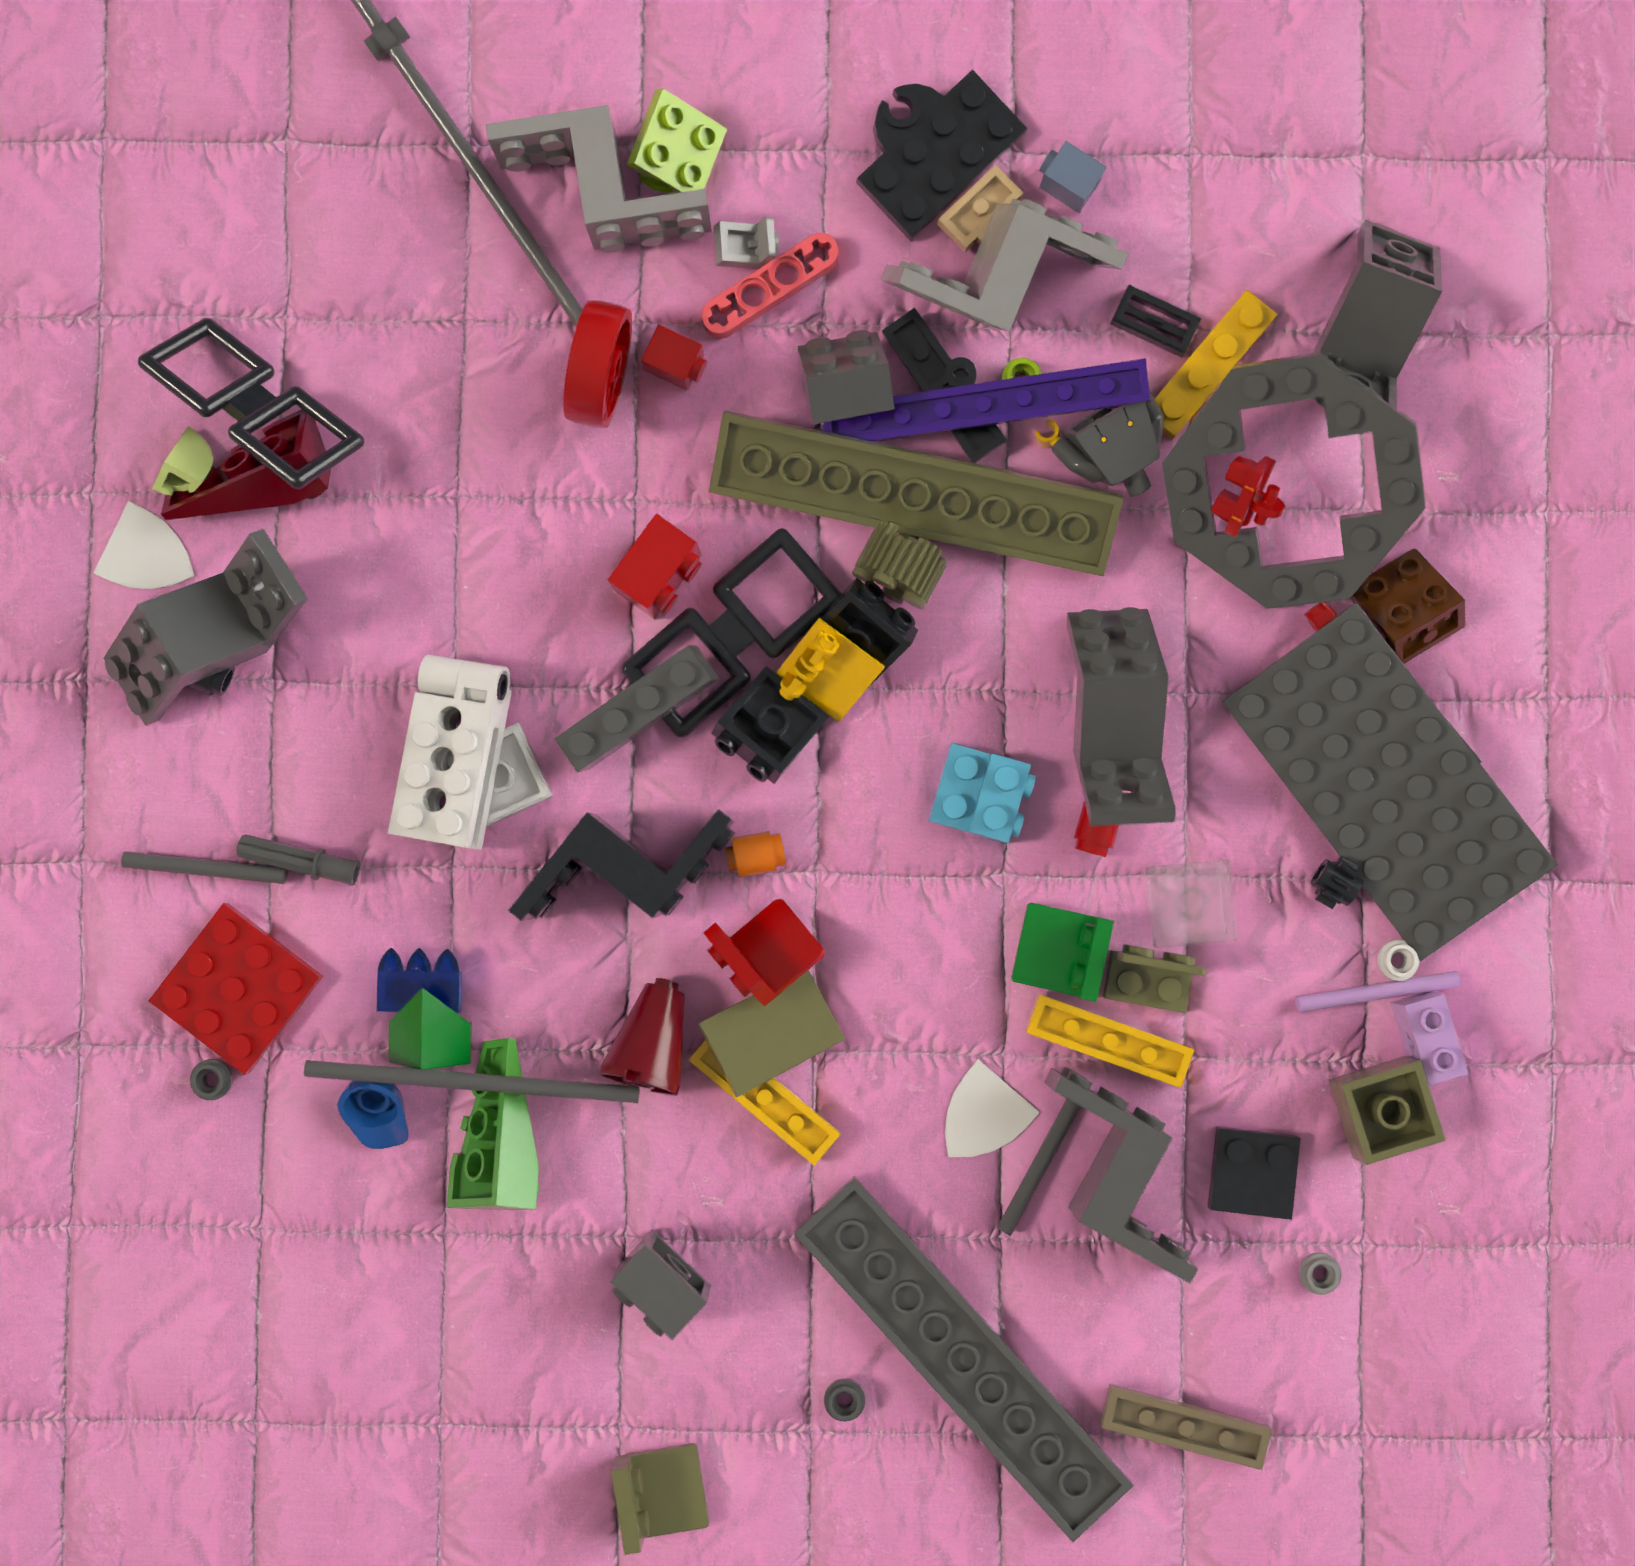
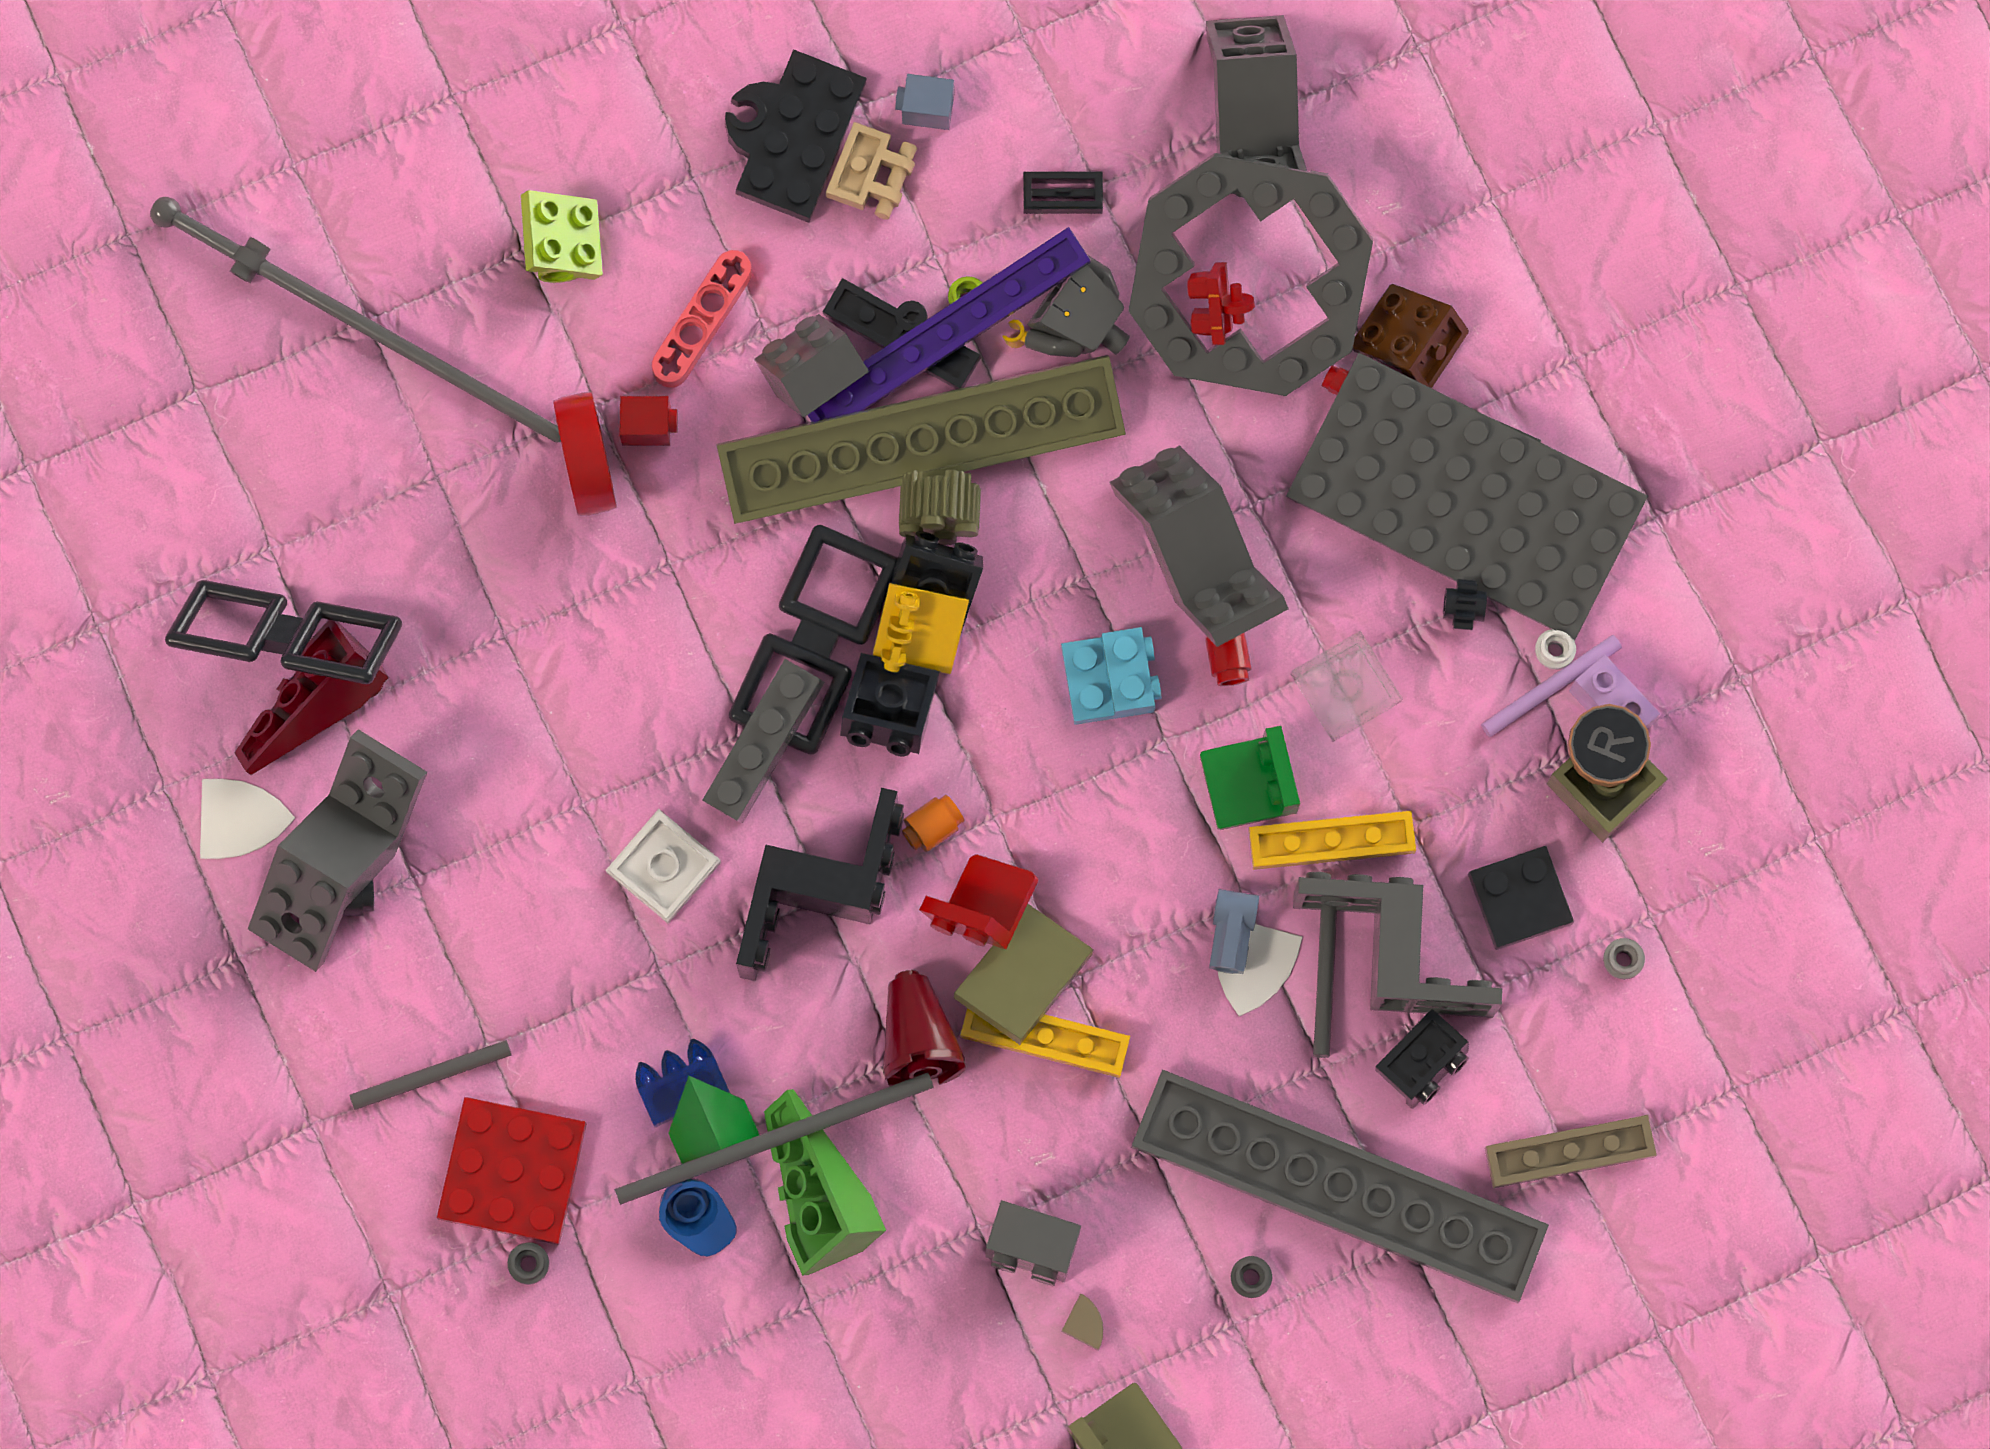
camera: 25 degrees left, 10 degrees down
yellowish green brick [152,426,214,495] -> none
dark grey axle [236,834,360,886] -> none
white hinge [388,654,512,850] -> none
light grey bracket [486,105,712,253] -> none
red brick [607,513,702,620] -> none
light grey bracket [713,217,779,269] -> none
light grey bracket [881,199,1128,331] -> none
olive bracket [1103,944,1206,1013] -> none
yellow plate [1155,289,1278,440] -> none
none -> dark tan tile [1061,1294,1103,1351]
none -> sand blue piece [1209,889,1259,974]
none -> black bracket [1375,1009,1469,1109]
none -> black tile [1567,704,1651,787]

